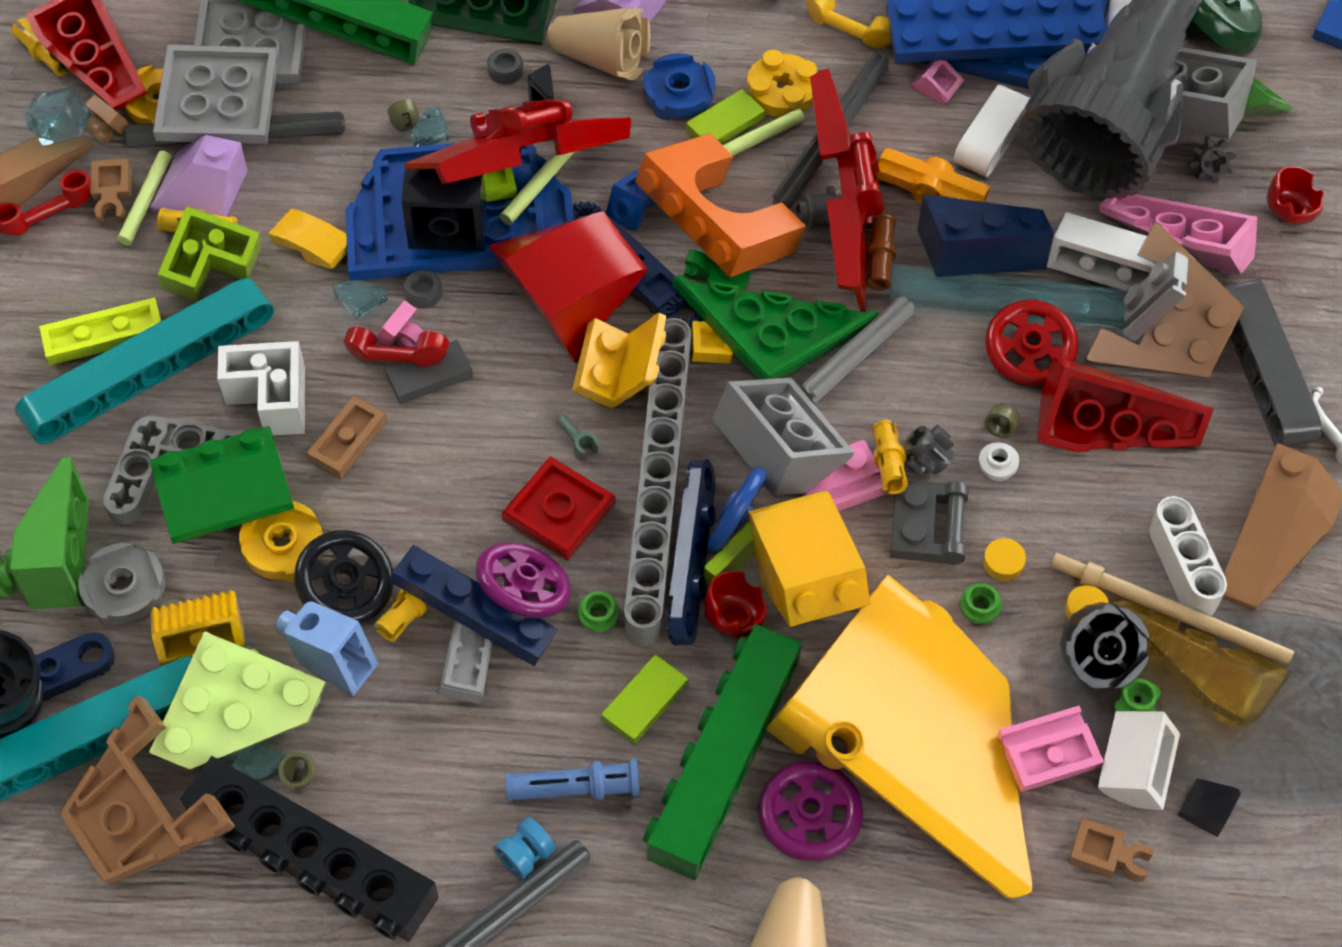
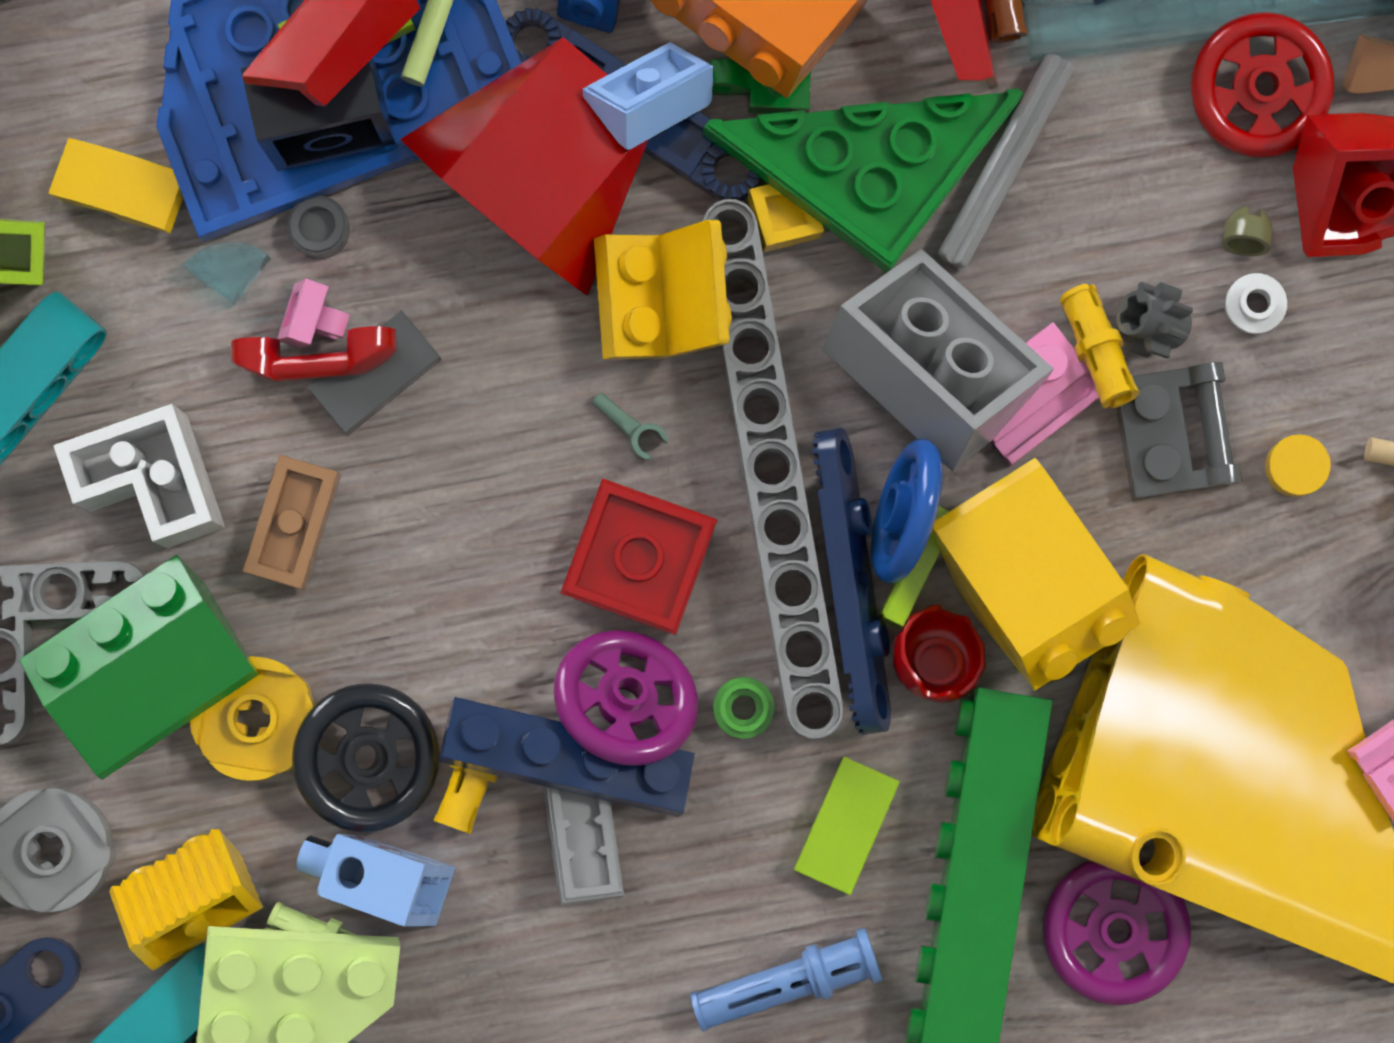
camera: 15 degrees left, 25 degrees up
bright green plate [959,583,1002,624] -> none
none -> light blue slope [583,42,713,150]

